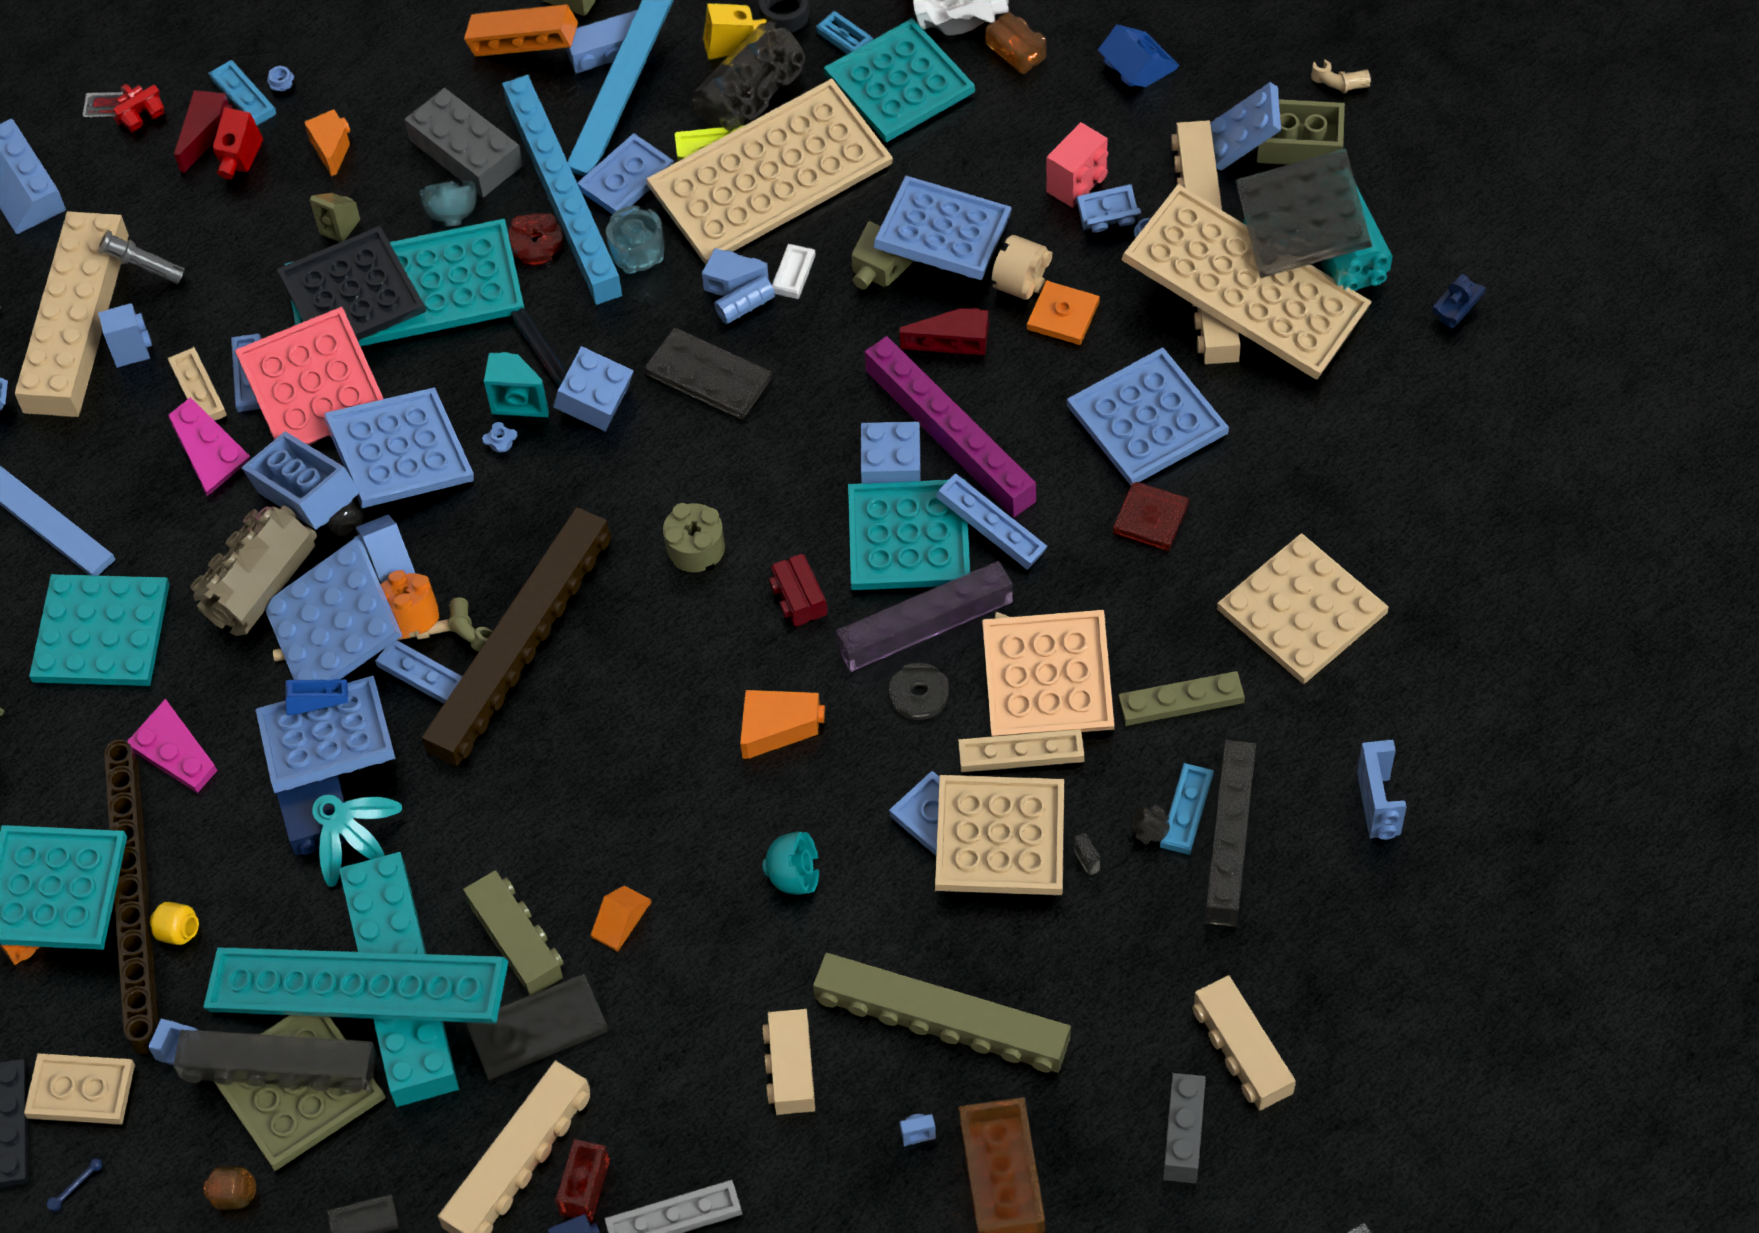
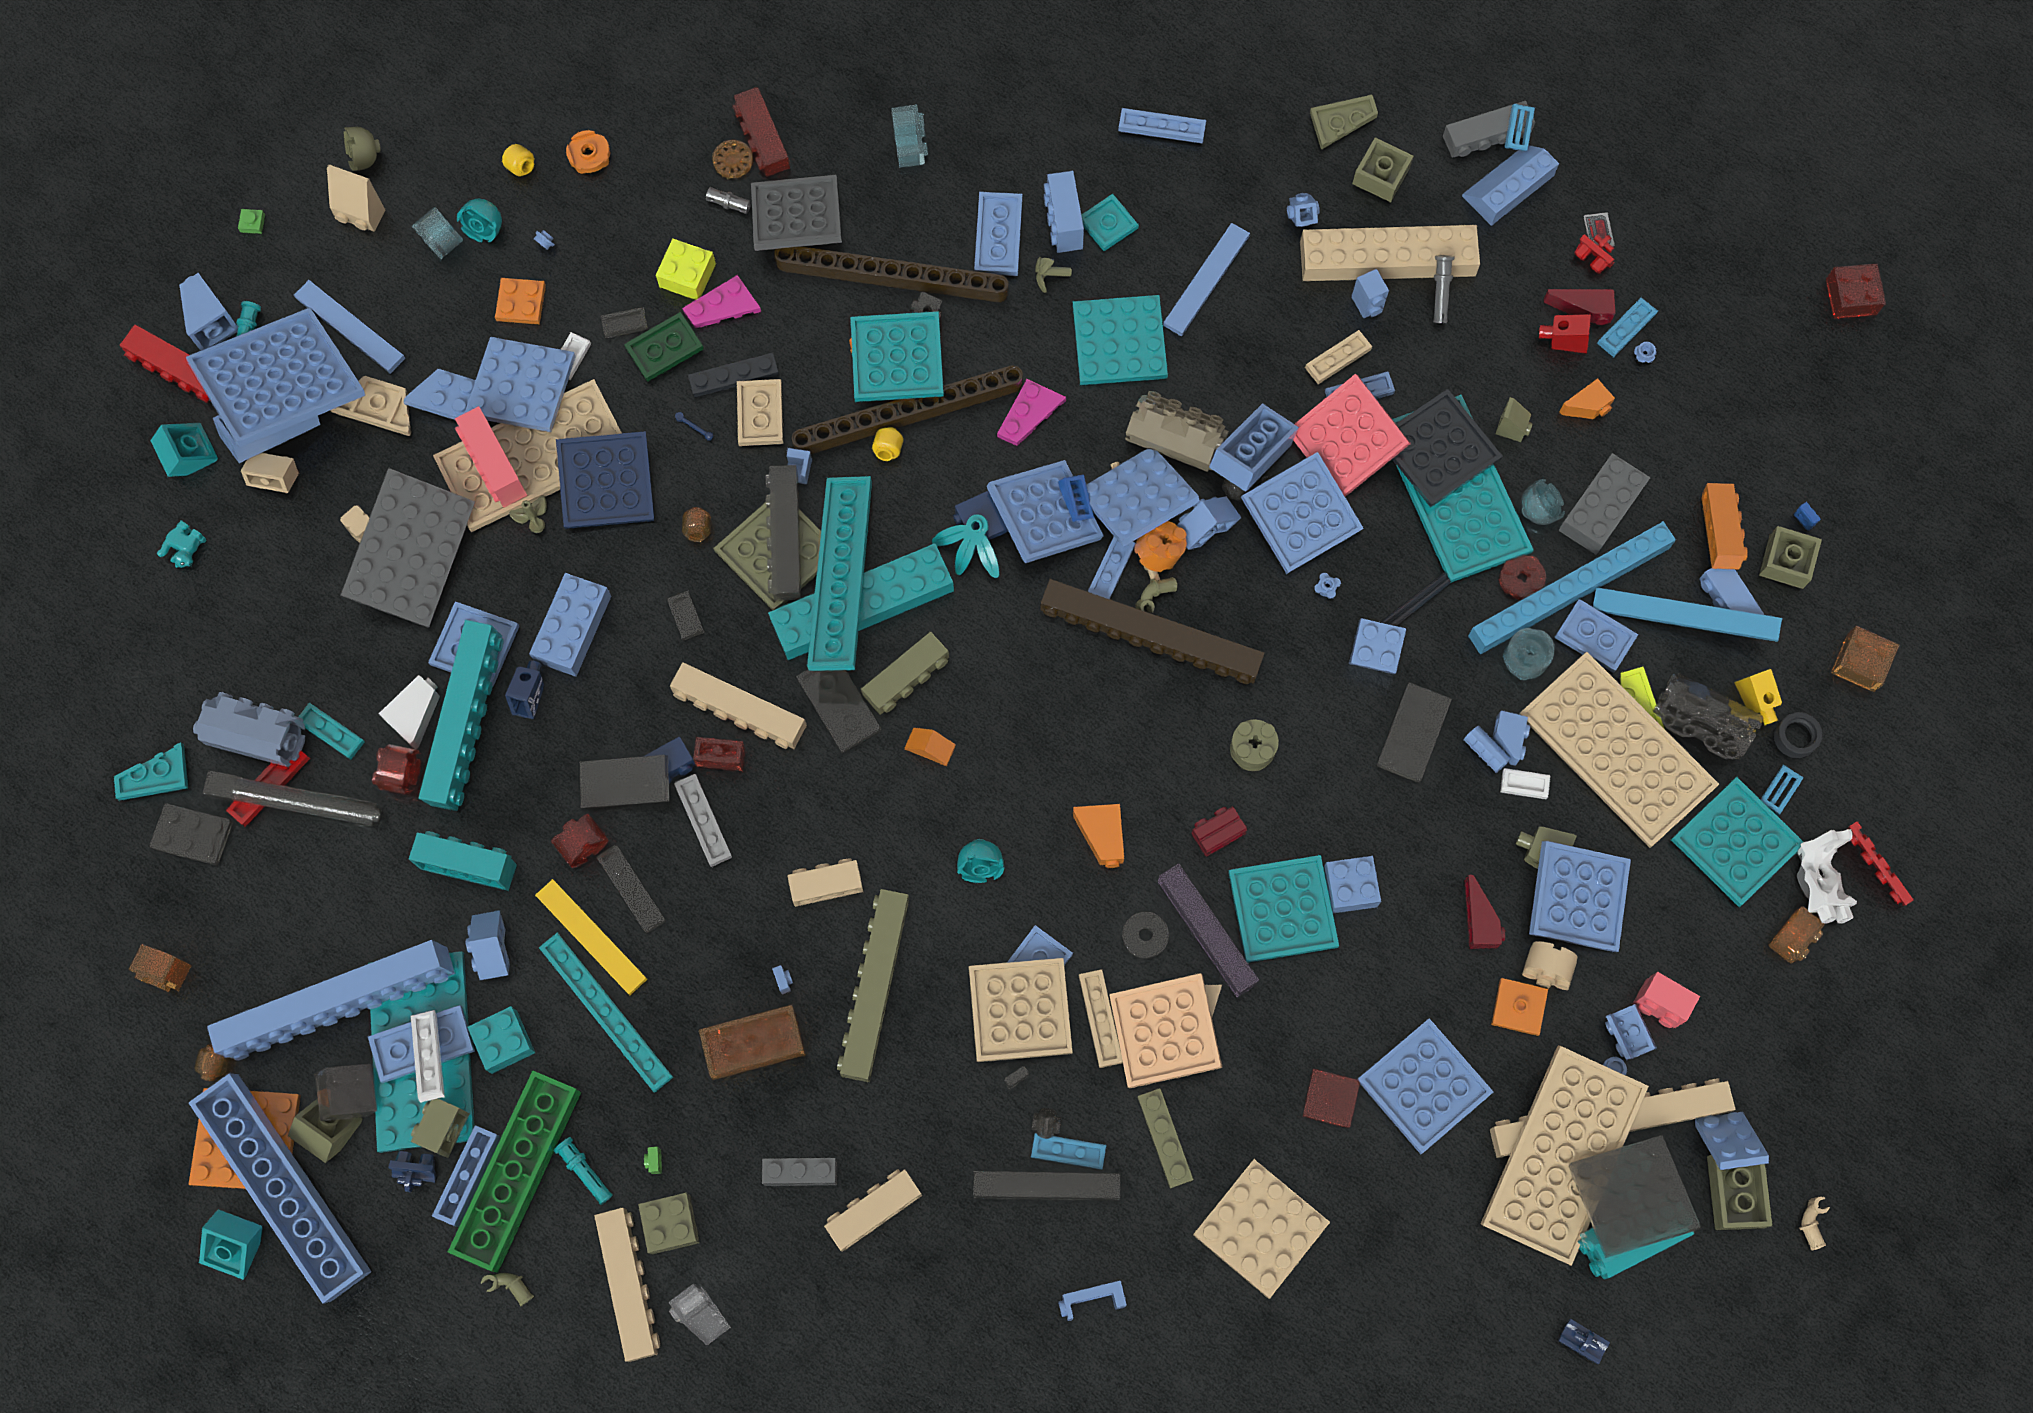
camera: 80 degrees right, 15 degrees up
dark pink wing [169,397,250,496] -> none
teal slope [484,352,549,417] -> none
magenta brick [865,336,1036,518] -> none
medium blue plate [935,473,1047,570] -> none
blue slope [1098,24,1179,87] -> none

